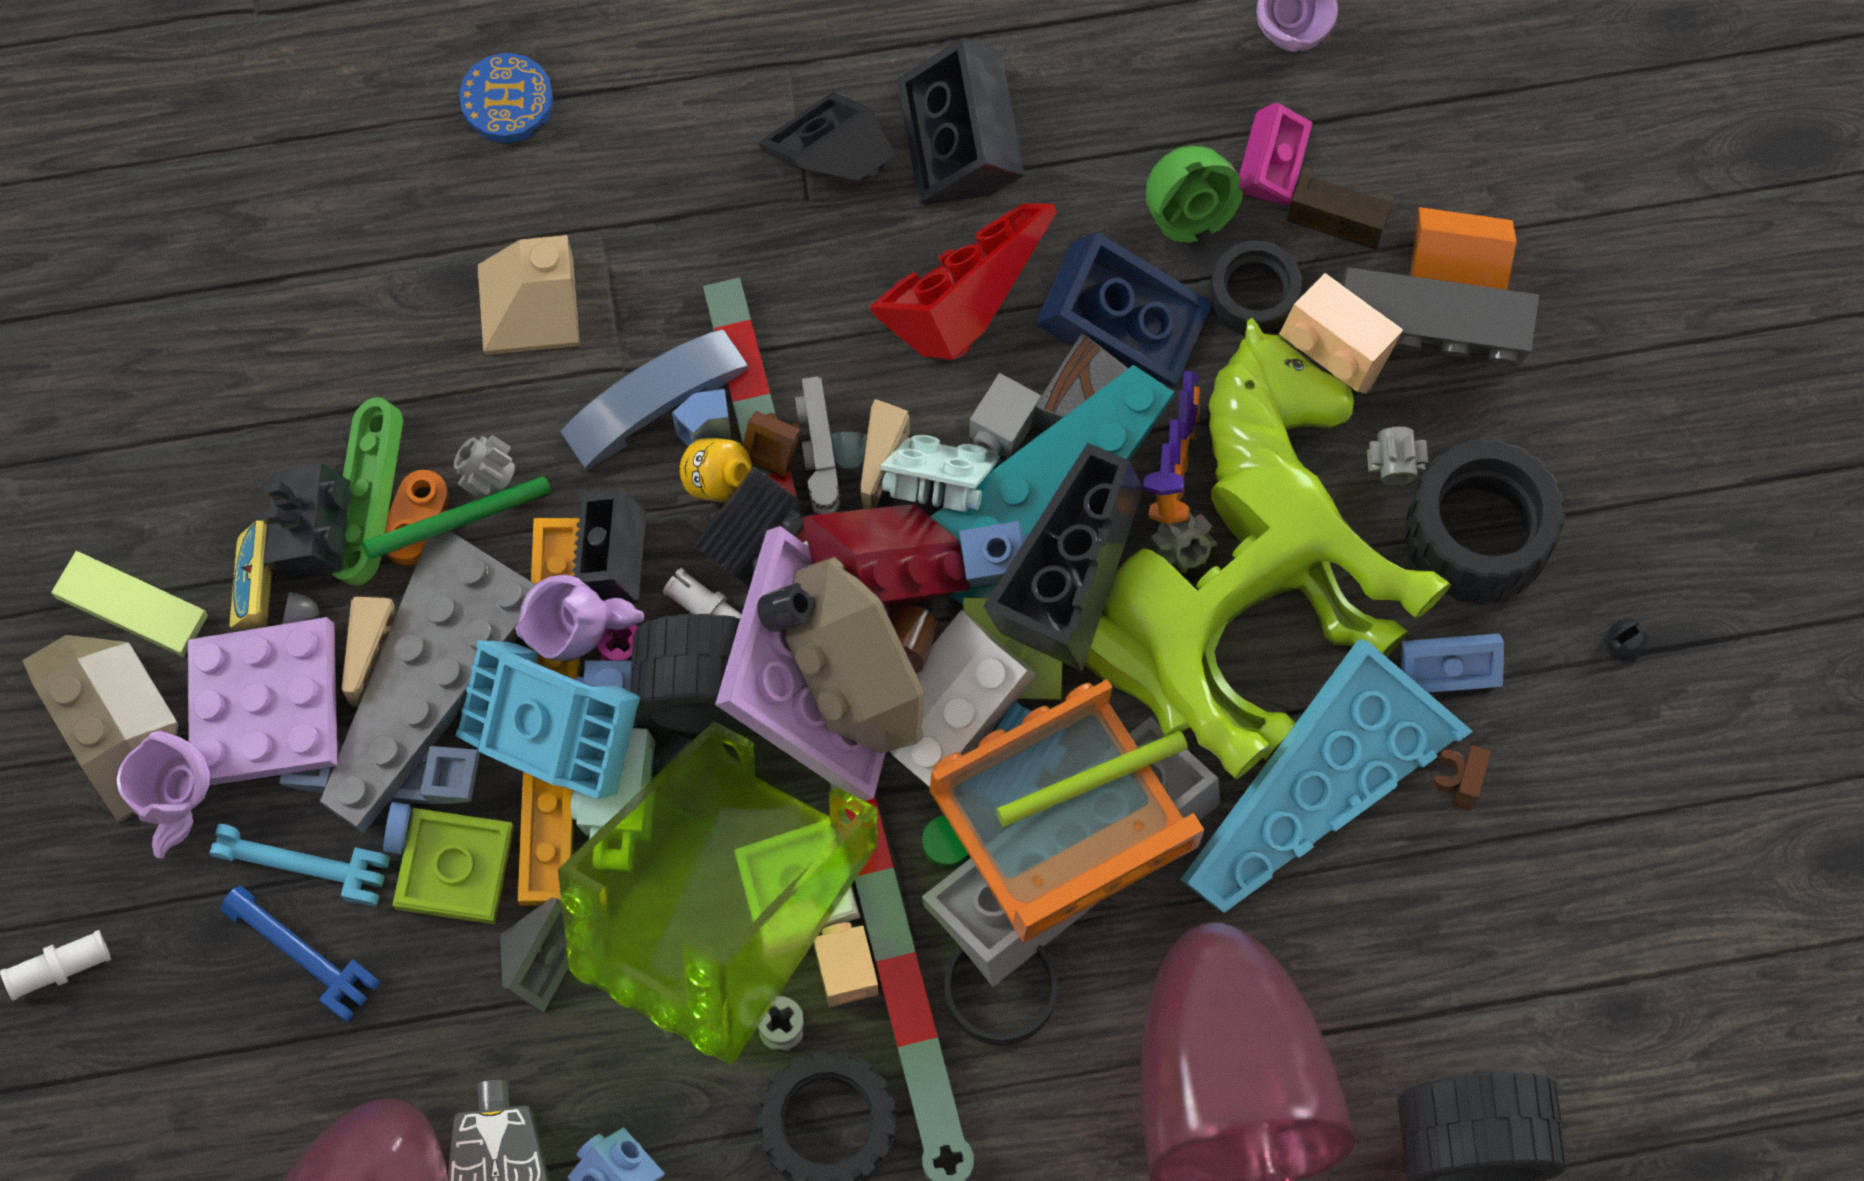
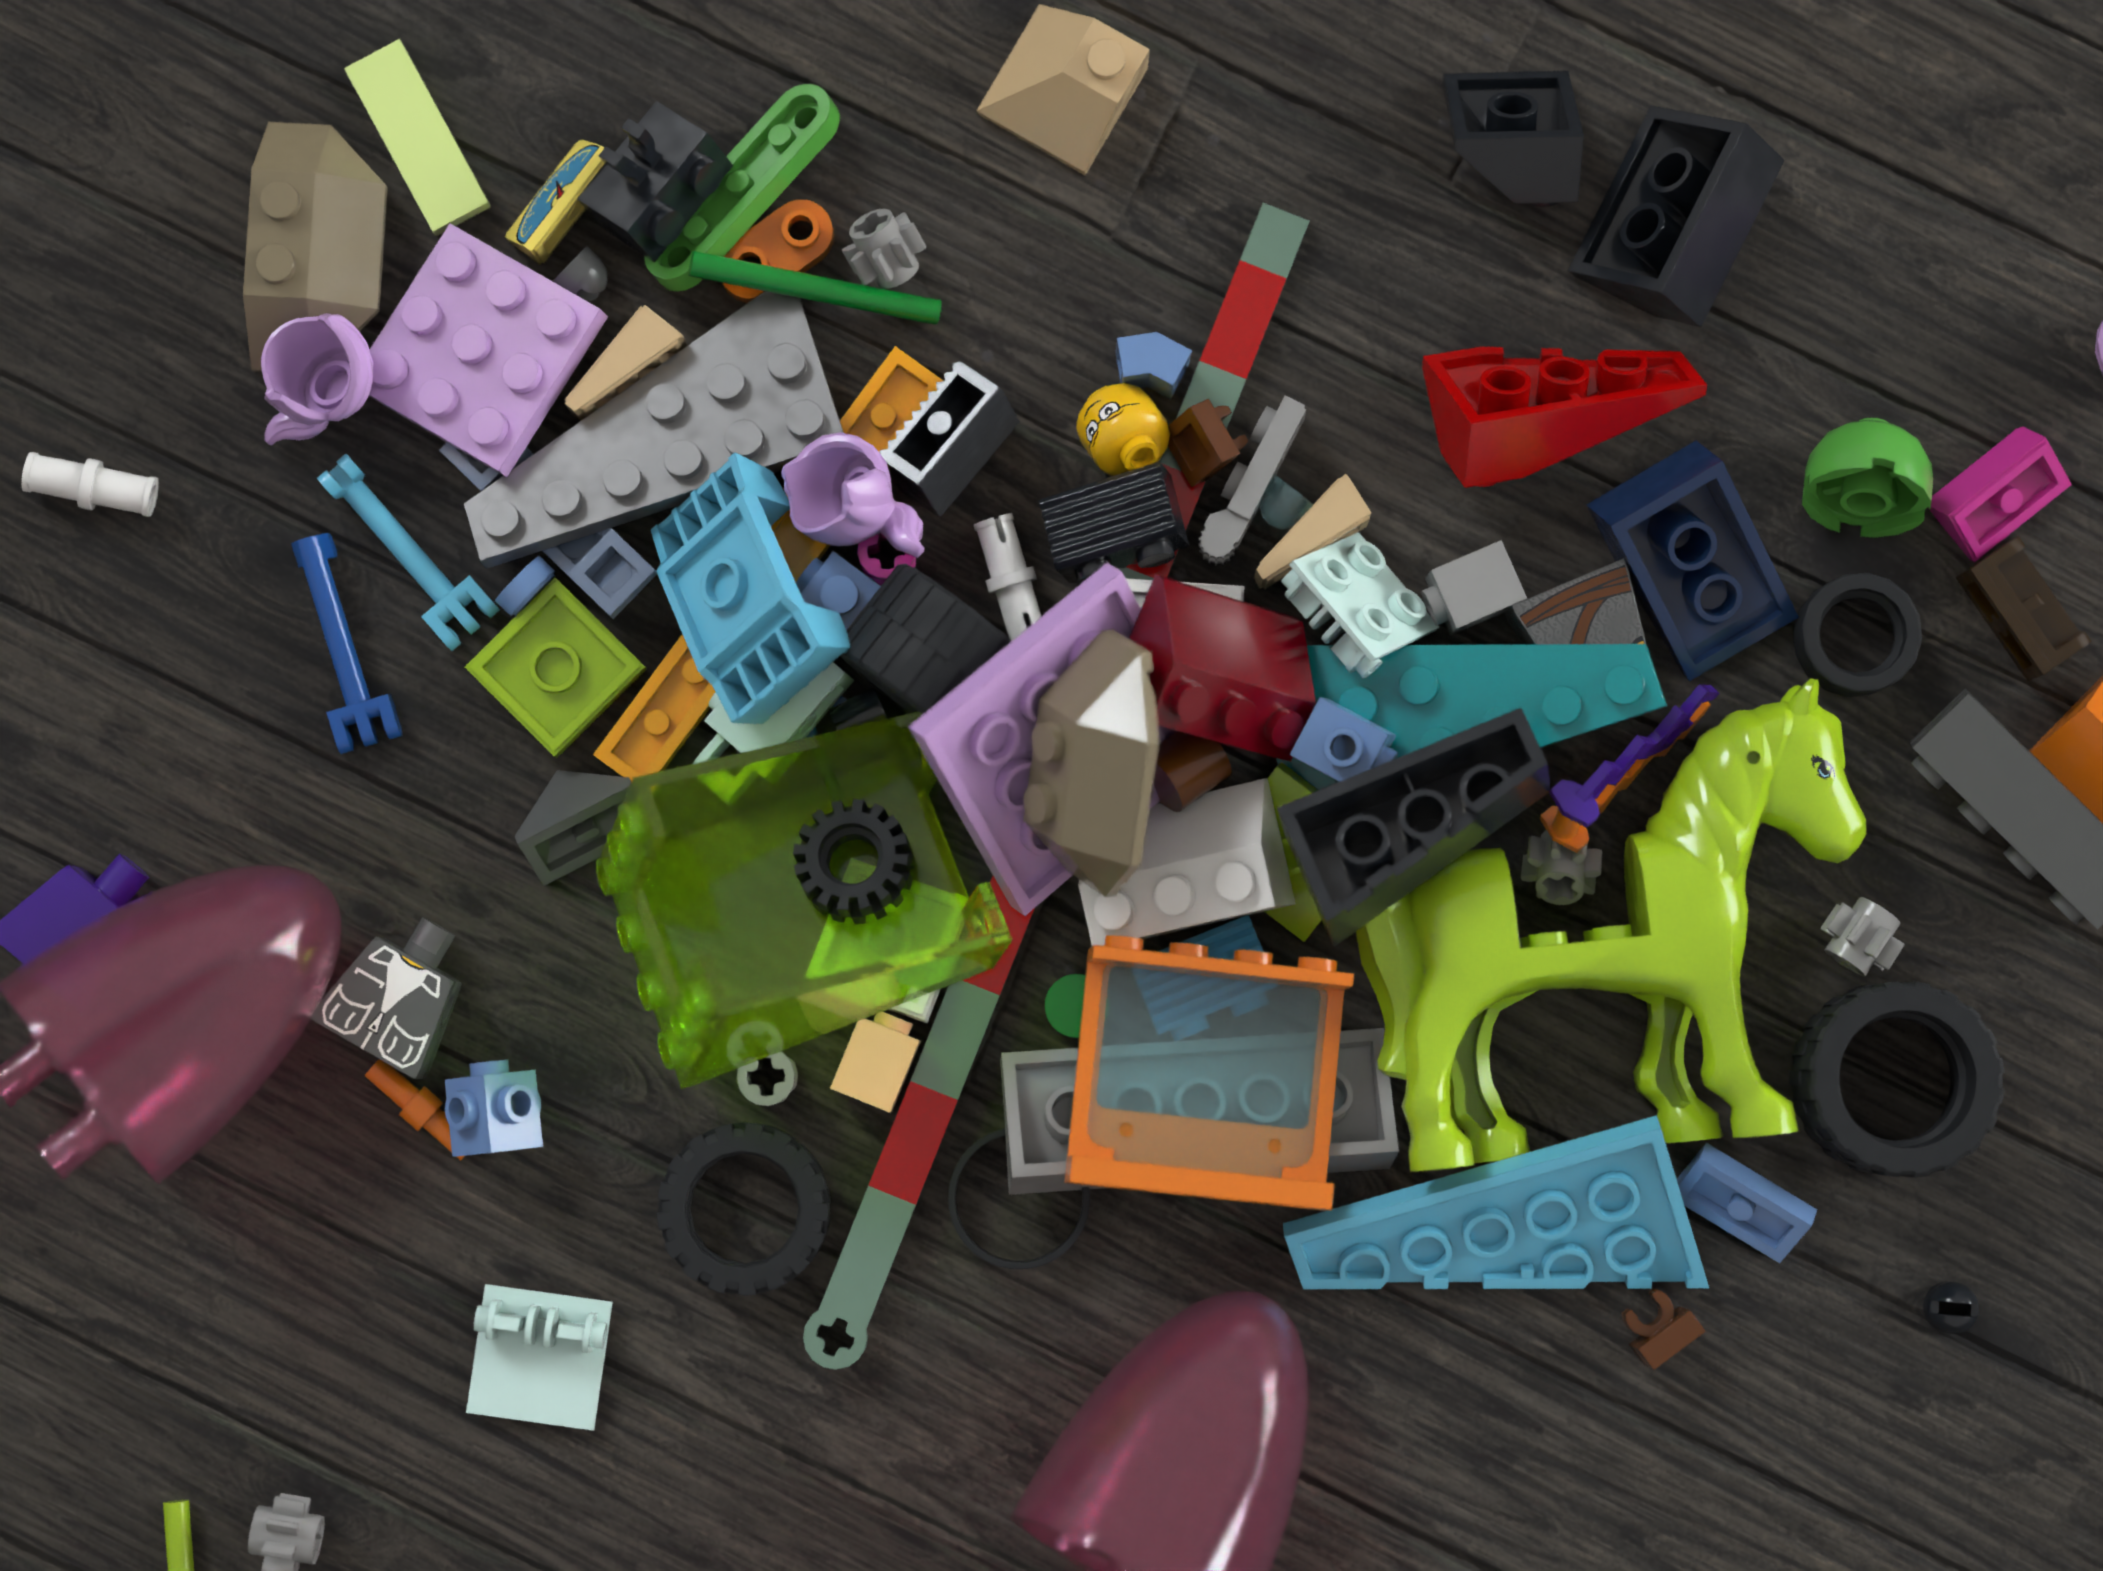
camera: 35 degrees right, 15 degrees up
sand blue slope [560,329,749,472] -> none
black hose [757,583,816,632] -> none
lime bar [996,731,1188,827] -> none
light nougat slope [1279,273,1403,394] -> none
none -> black tyre [793,798,915,925]

